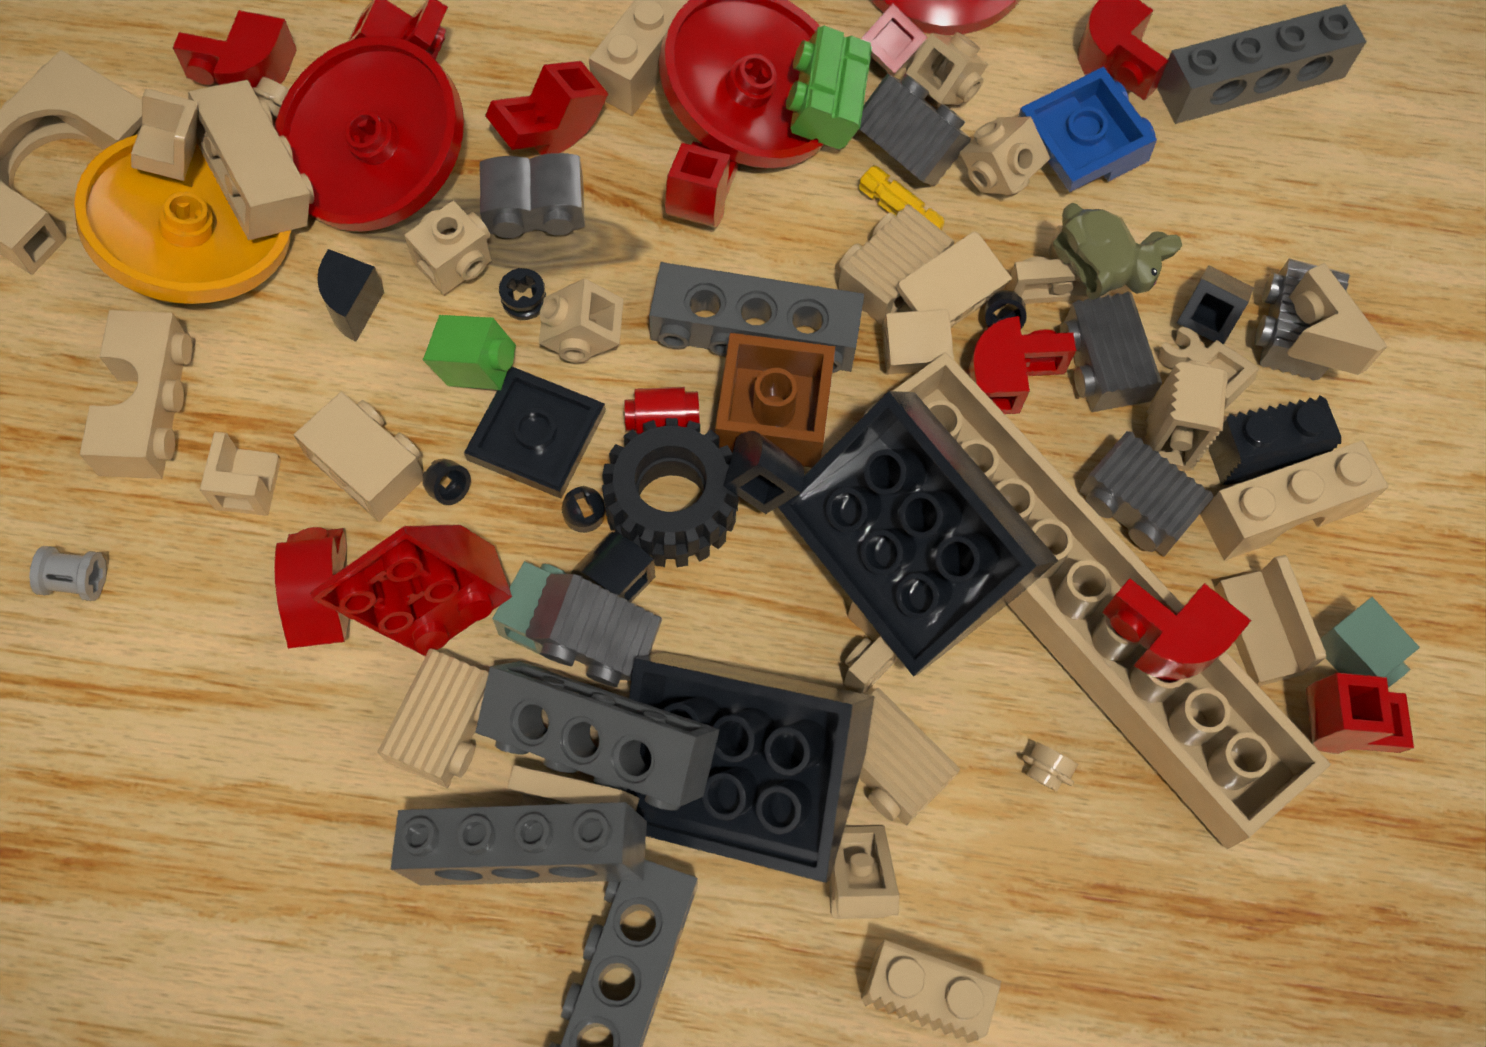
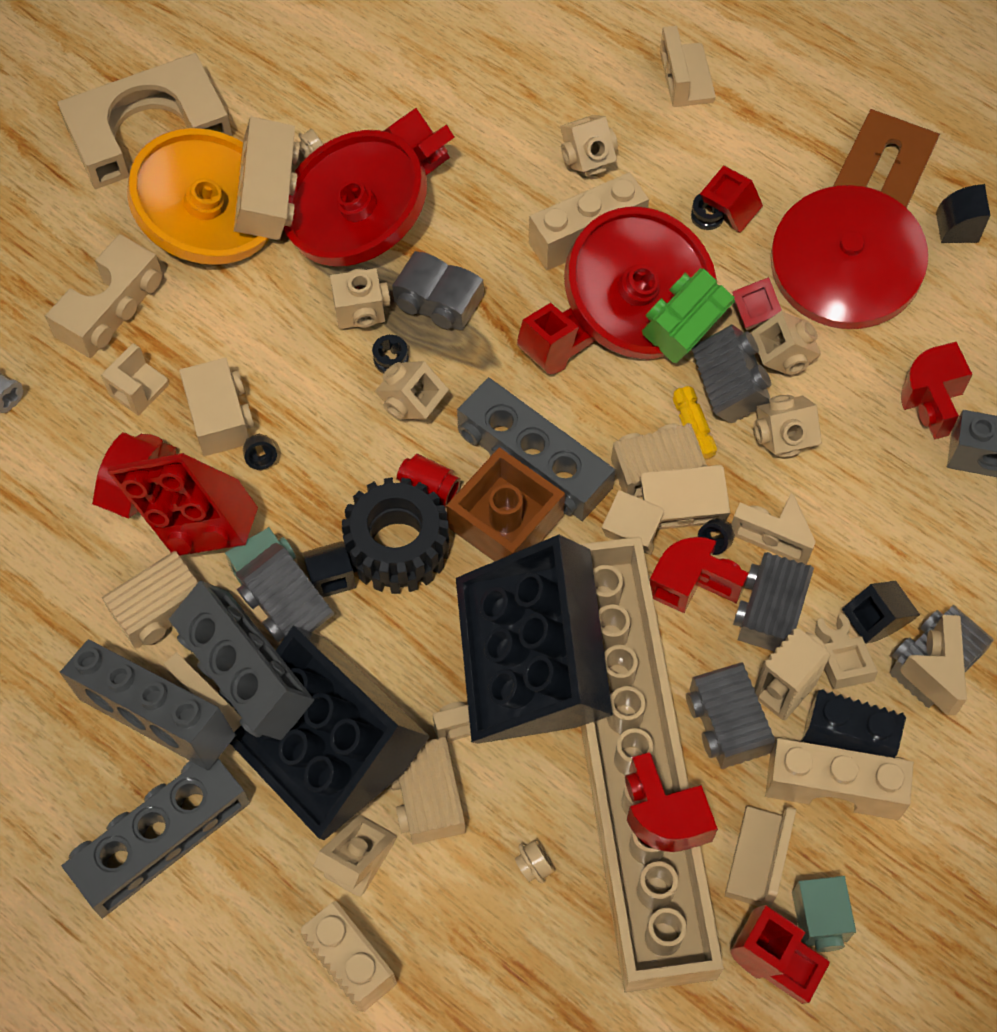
camera: 35 degrees right, 5 degrees down
tan panel [131,89,198,181] -> none
red brick [172,10,297,89] -> none
black brick [317,249,384,342] -> none
bright green brick [423,315,516,390] -> none
black tile [464,366,606,499] -> none
red brick [485,61,609,155] -> none
black hinge [562,486,605,533] -> none
black brick [724,431,804,514] -> none
blue plate [1018,67,1157,192] -> none
olive animal [1053,203,1182,300] -> none

